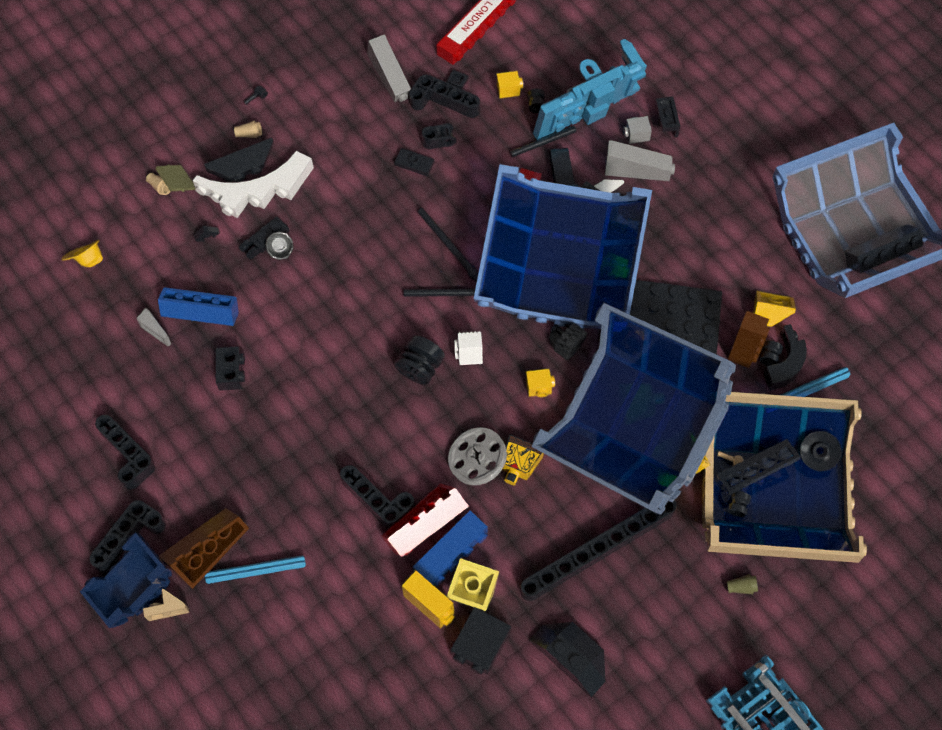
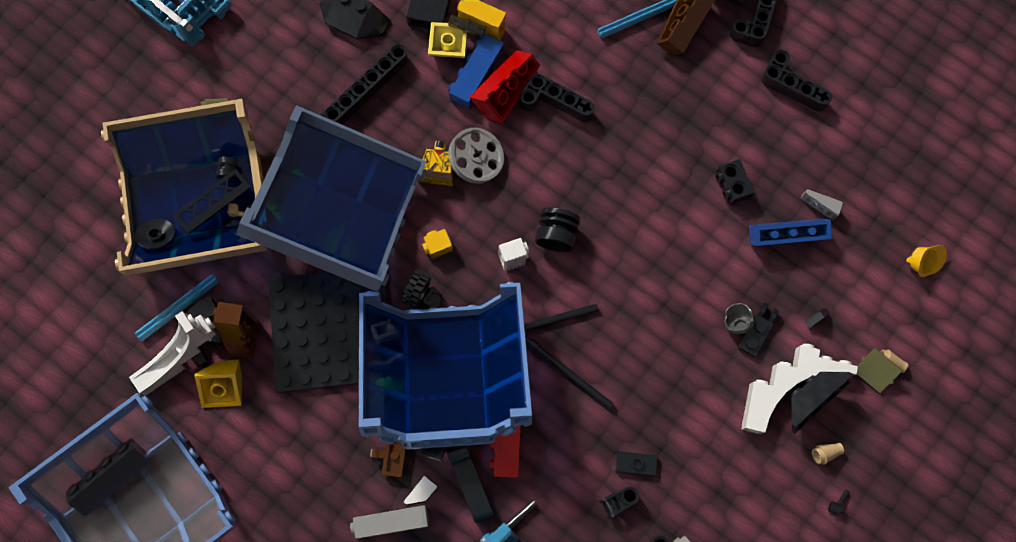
camera: 160 degrees right, 10 degrees up
none -> white arch [129,311,216,395]
none -> clear smoke pin [448,15,487,38]

